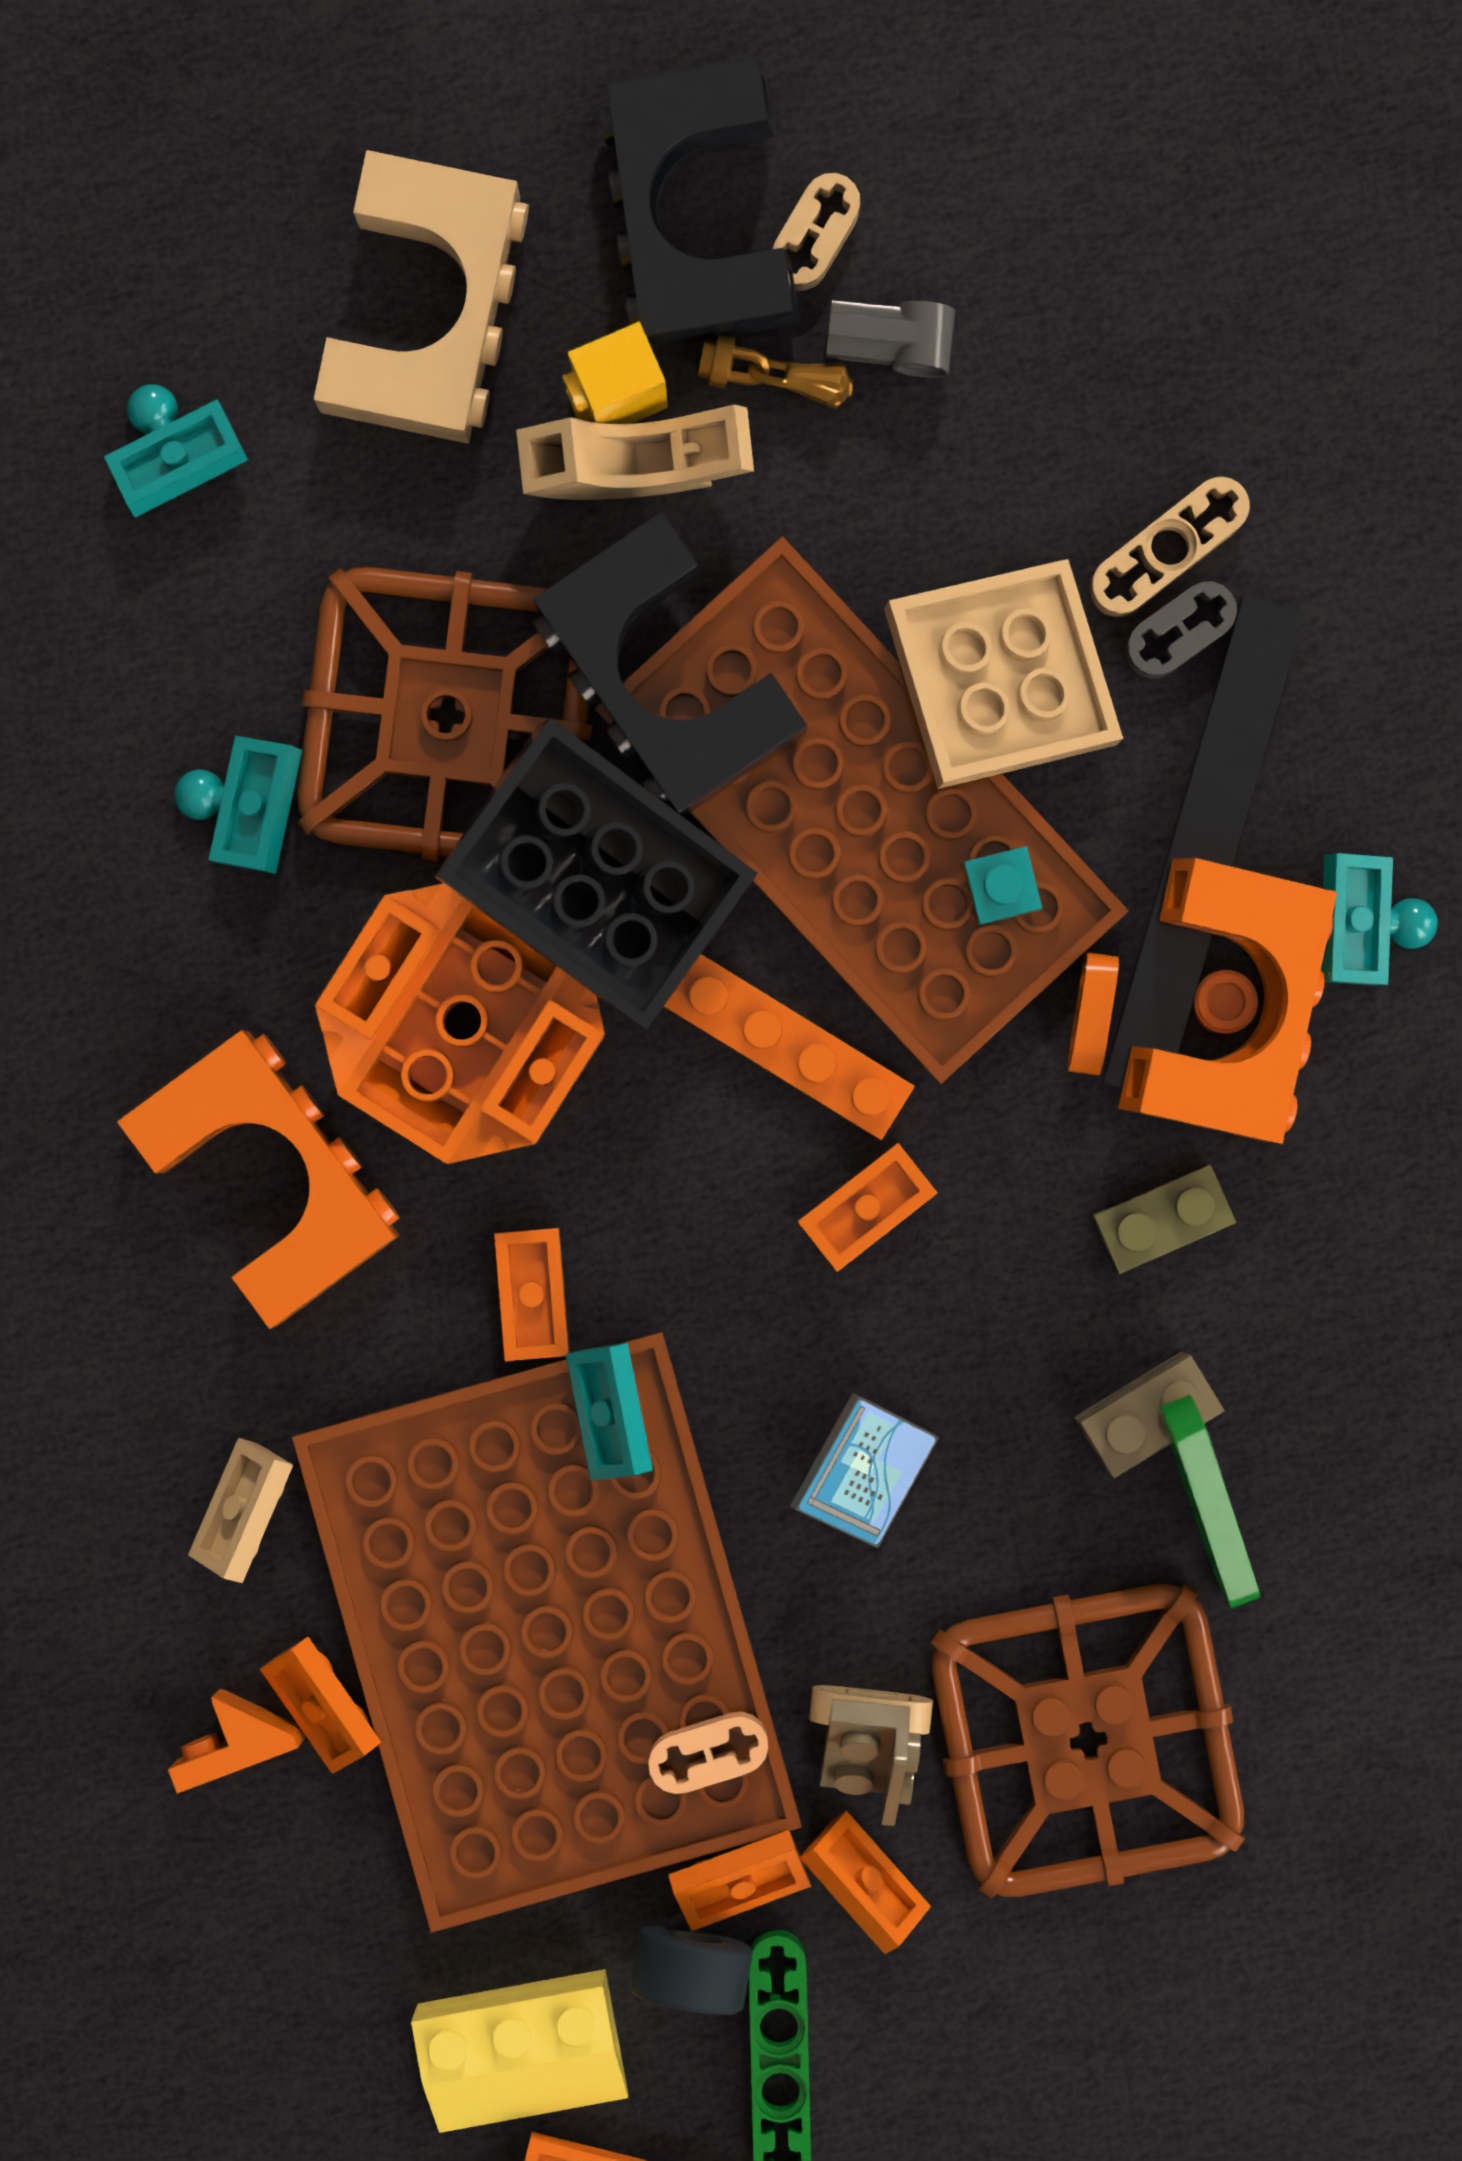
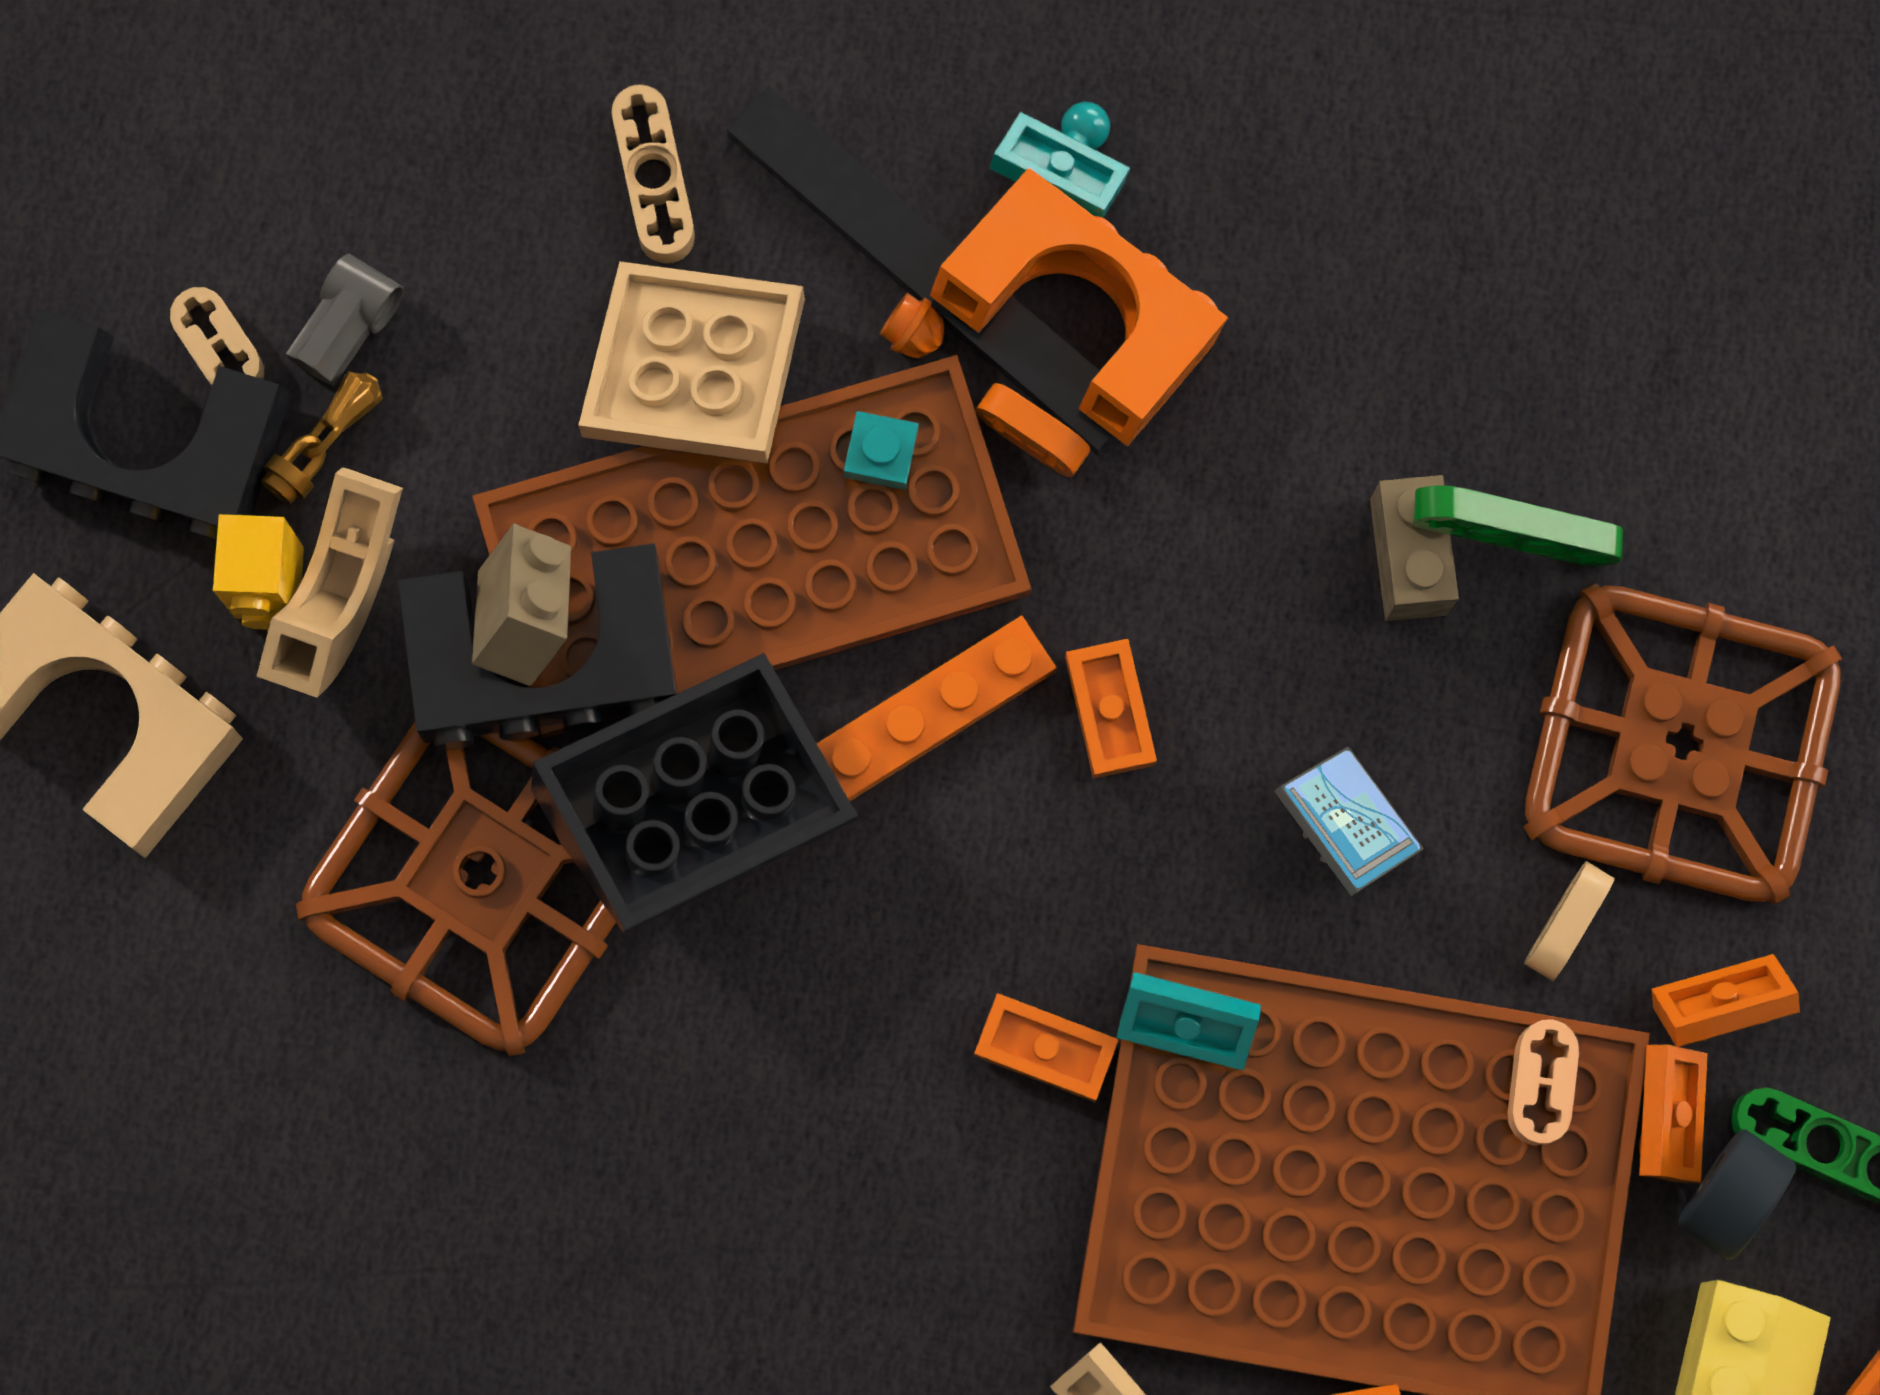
camera: 70 degrees left, 10 degrees down
teal plate [104,384,248,518] -> none
orange arch [117,1030,400,1329] -> none
teal plate [175,736,302,874] -> none
orange piece [315,883,605,1164] -> none
dark tan bracket [820,1699,921,1826] -> none
olive plate [1092,1164,1236,1274] -> none
dark grey beam [1125,581,1237,679] -> none
orange tile [1192,970,1258,1034] -> none
none -> dark tan brick [472,523,571,686]
none -> orange plate [880,293,944,358]

